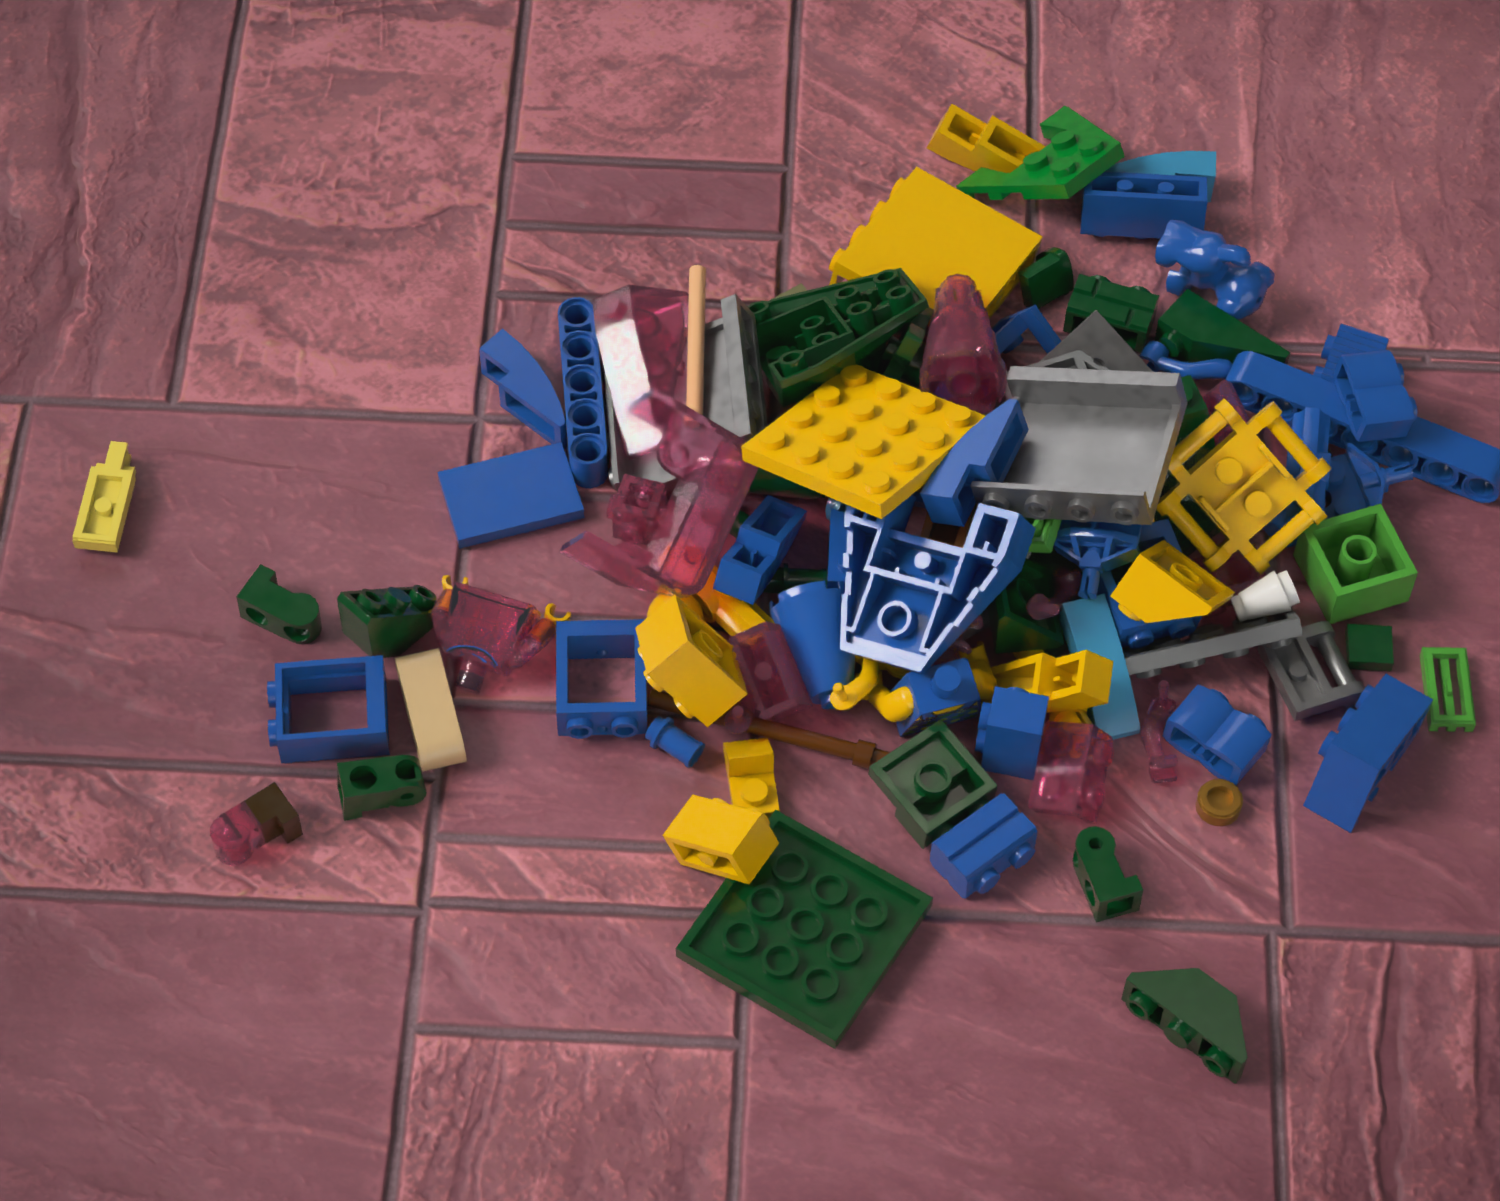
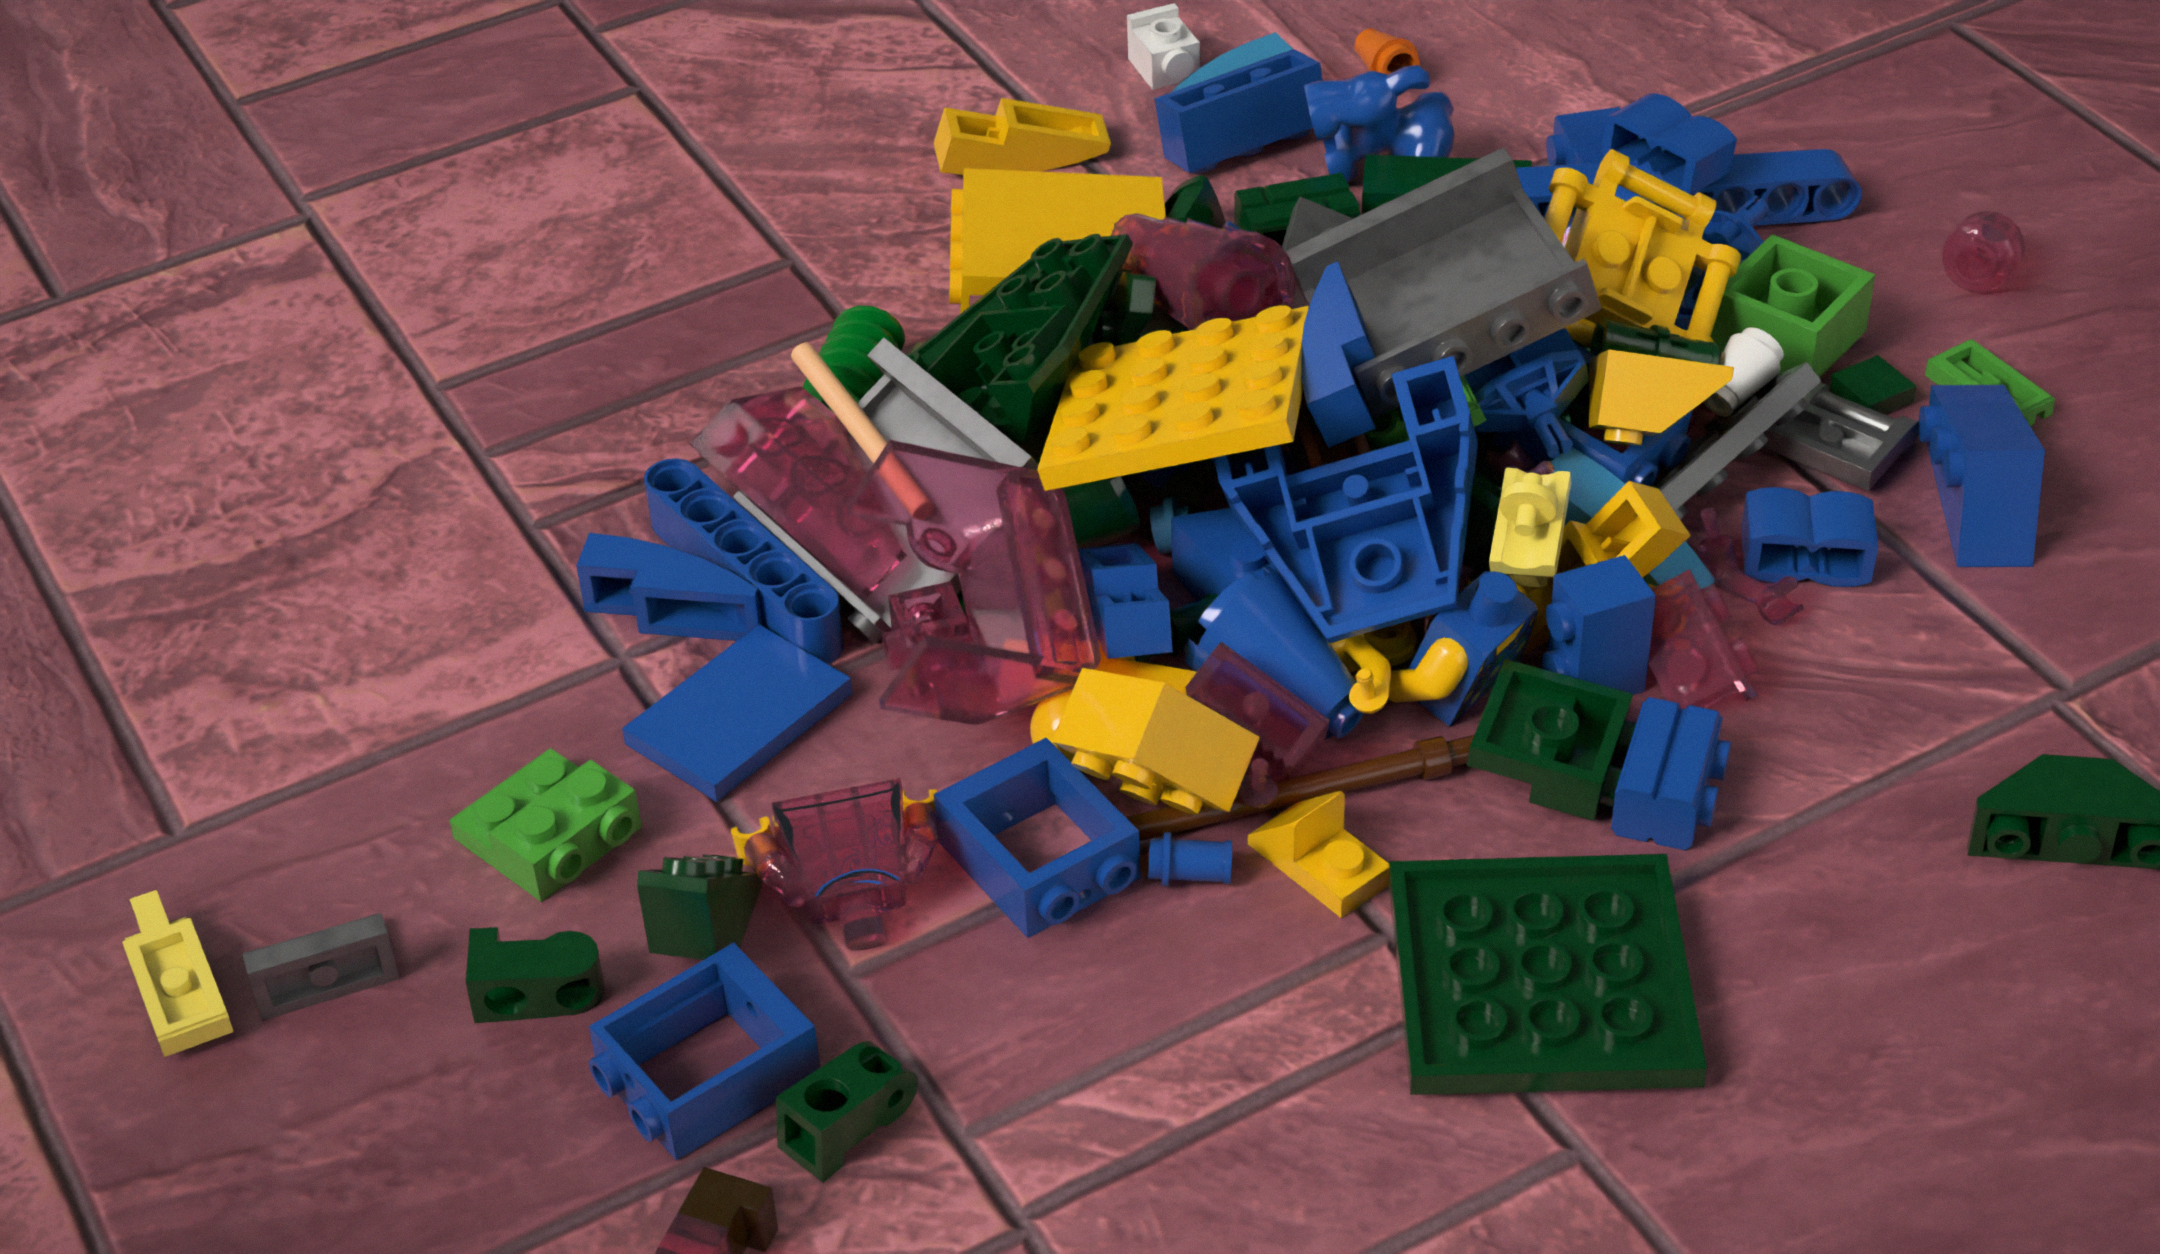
camera: 30 degrees left, 15 degrees down
tan beam [395,648,467,772] -> none
yellow brick [662,795,779,885] -> none
green wing [956,106,1125,200] -> none
dark green leg [1072,826,1143,923] -> none
pearl gold tile [1196,779,1243,826] -> none
none -> flat silver panel [242,913,400,1021]
none -> bright green plate [449,748,642,902]
none -> green piece [802,305,906,427]
none -> white brick [1127,3,1200,90]
none -> orange cone [1354,28,1420,75]
none -> light yellow hips [1489,468,1571,588]
none -> dark green pin [1591,318,1719,365]

